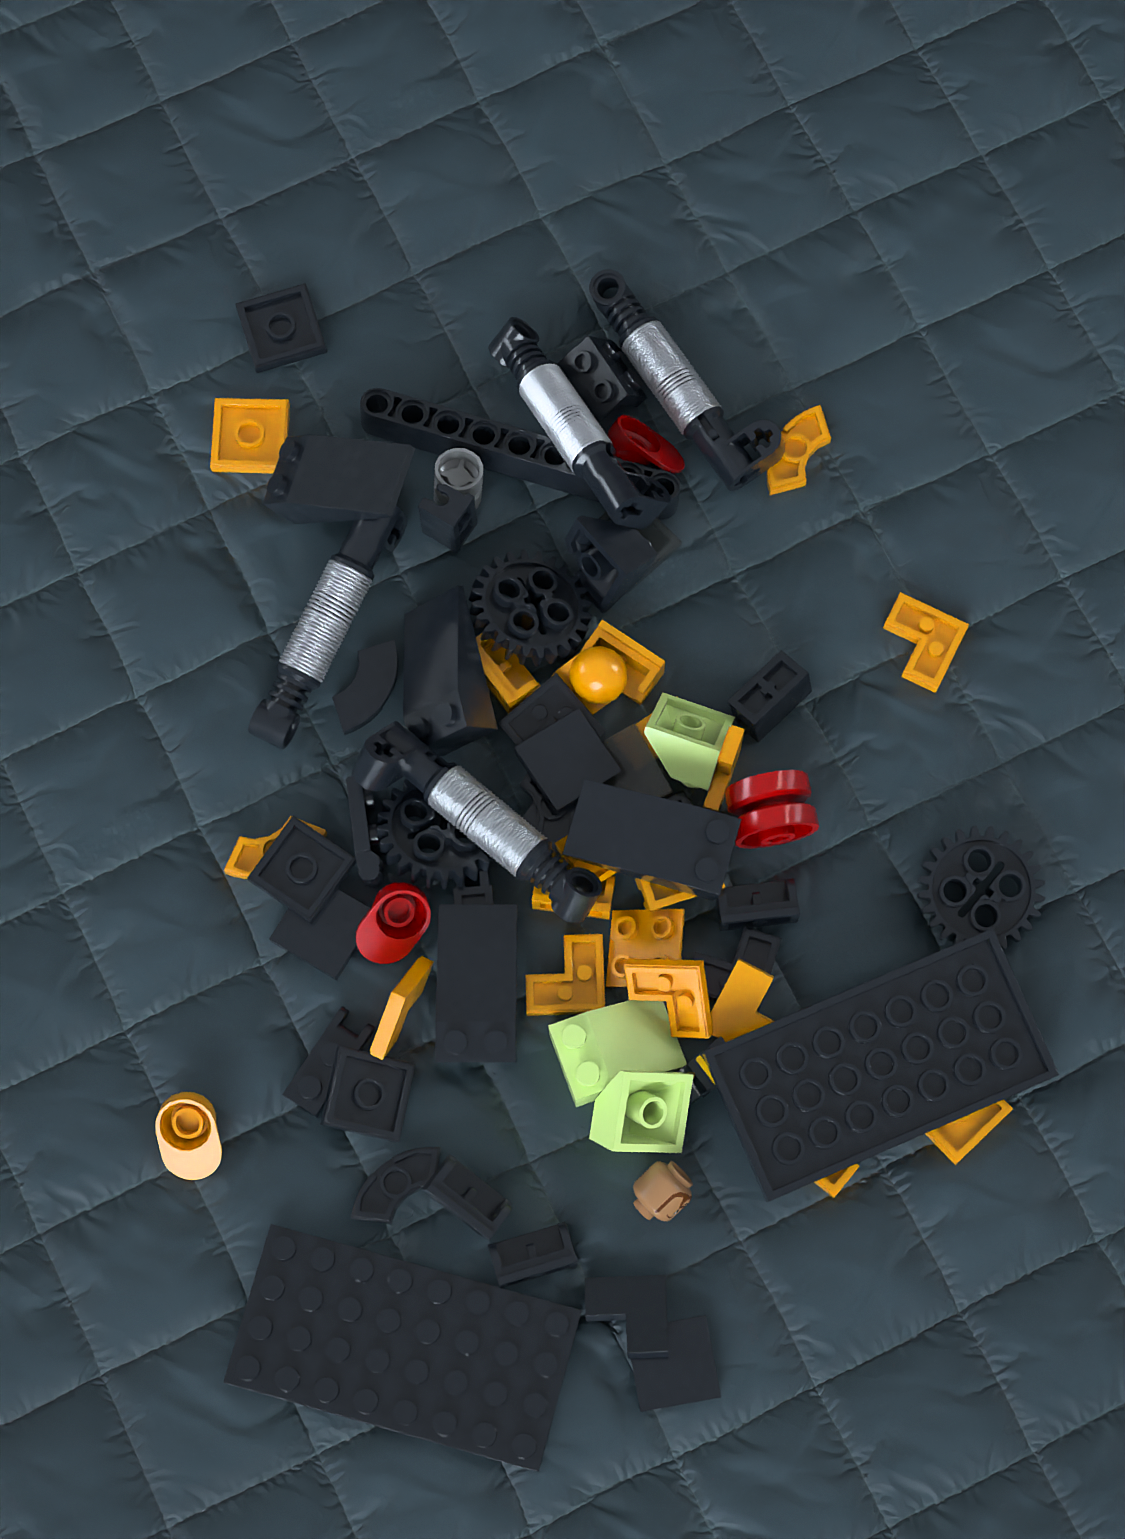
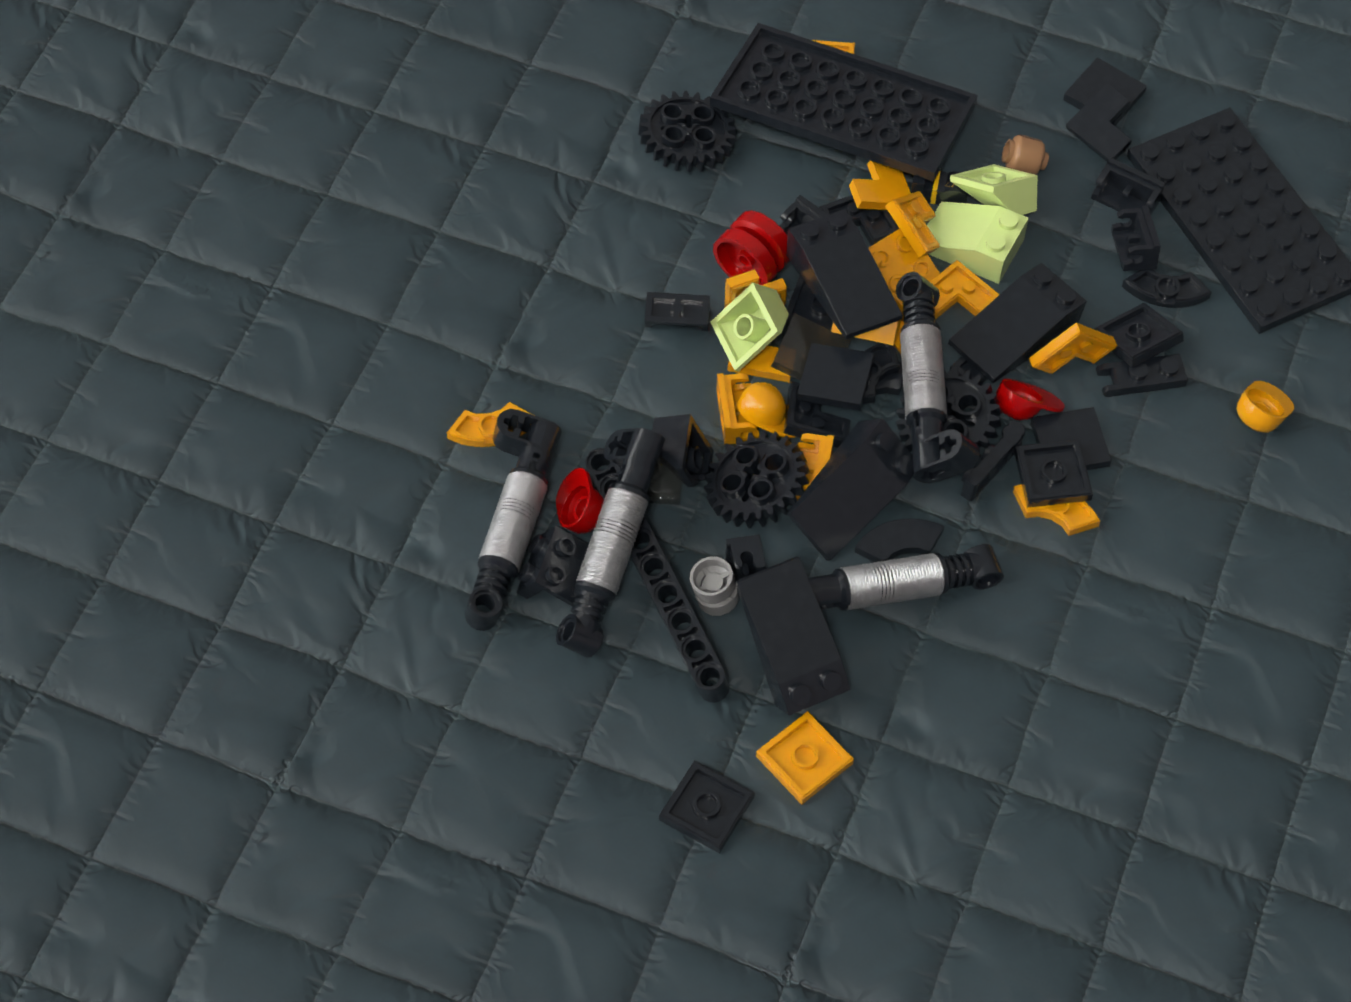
camera: 135 degrees left, 15 degrees down
light orange tile [883,592,969,693] -> none

